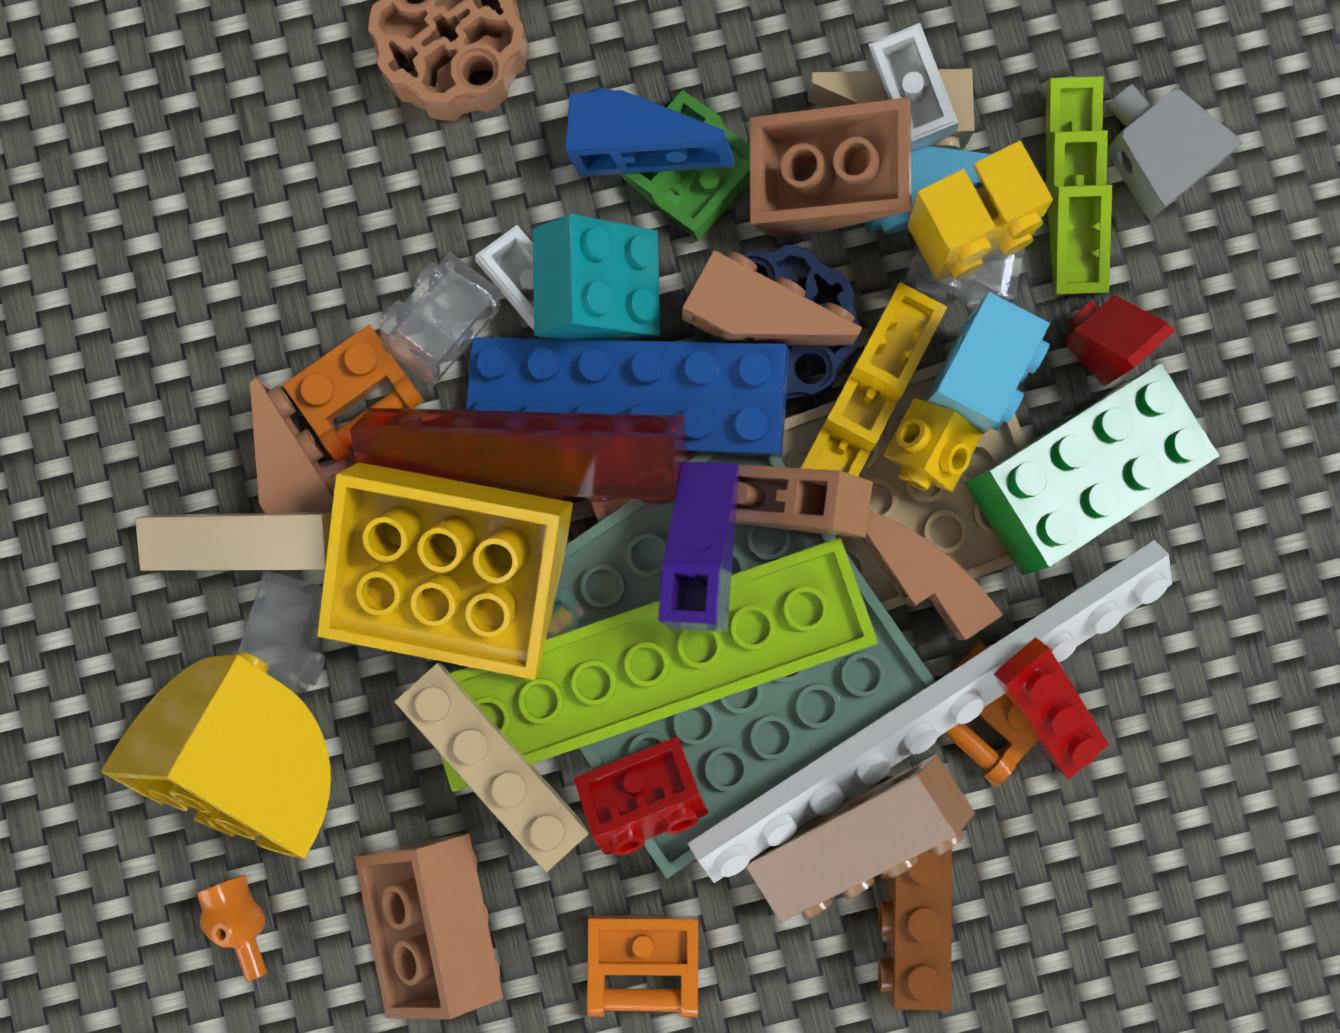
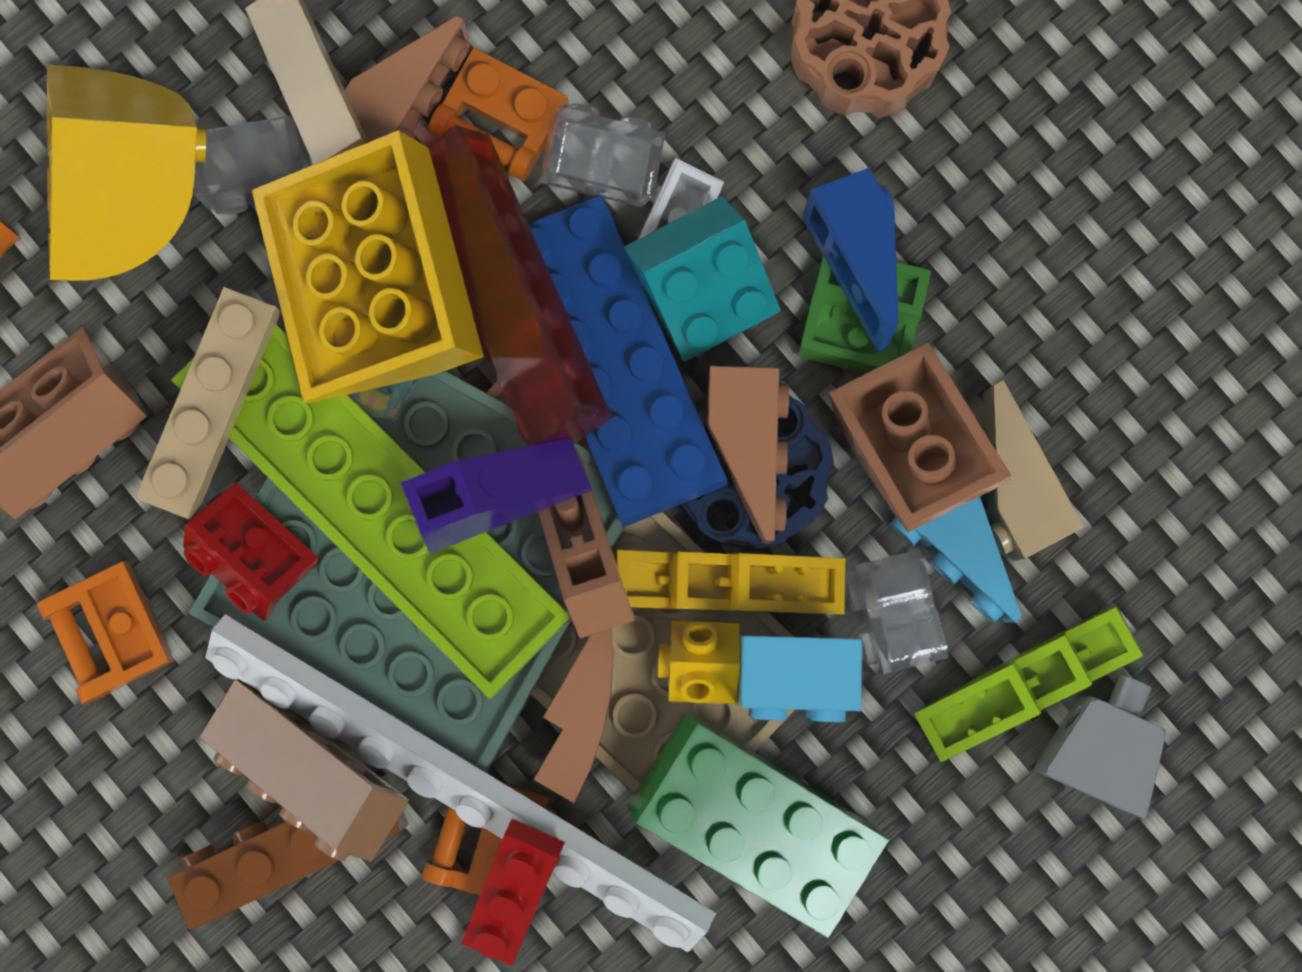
camera: 60 degrees right, 0 degrees up
white brick [868,23,959,150] -> none
yellow piece [907,140,1053,282] -> none
red slope [1061,295,1175,387] -> none

